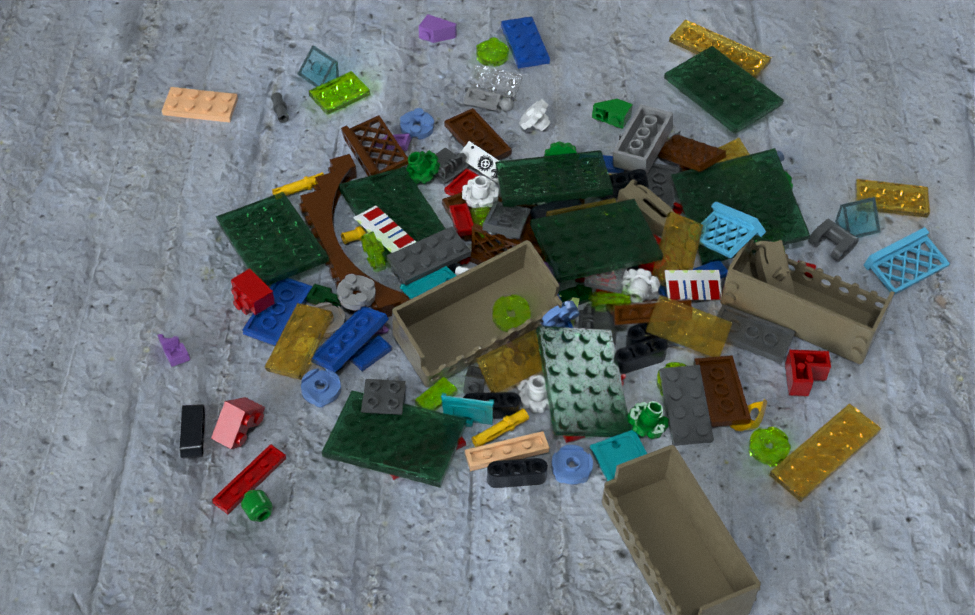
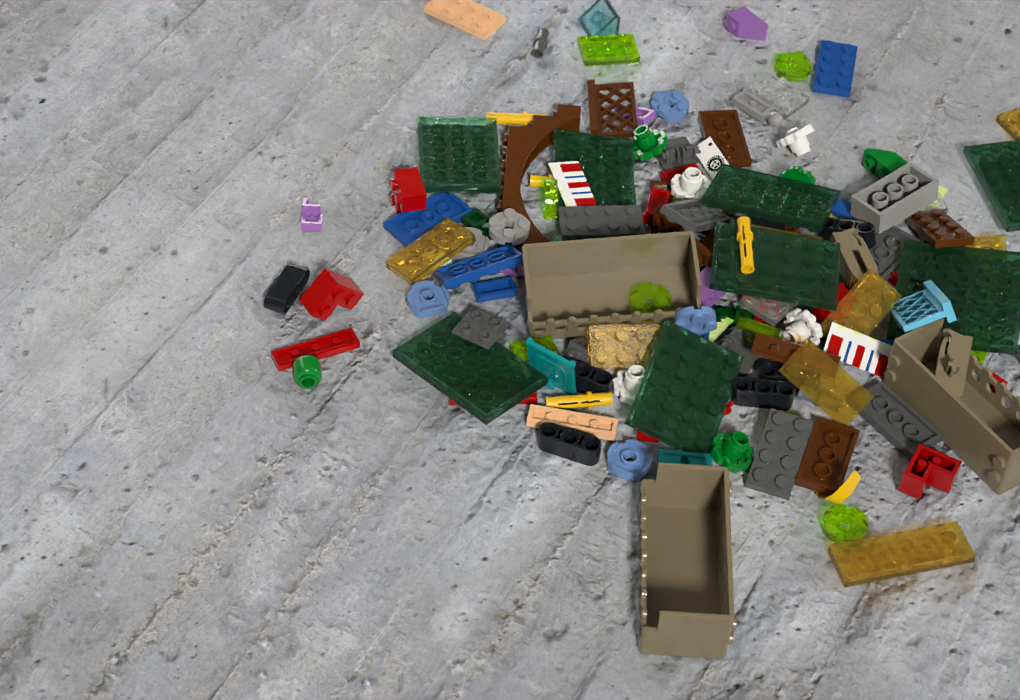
camera: 25 degrees right, 5 degrees down
none -> yellow pin [736,216,755,274]

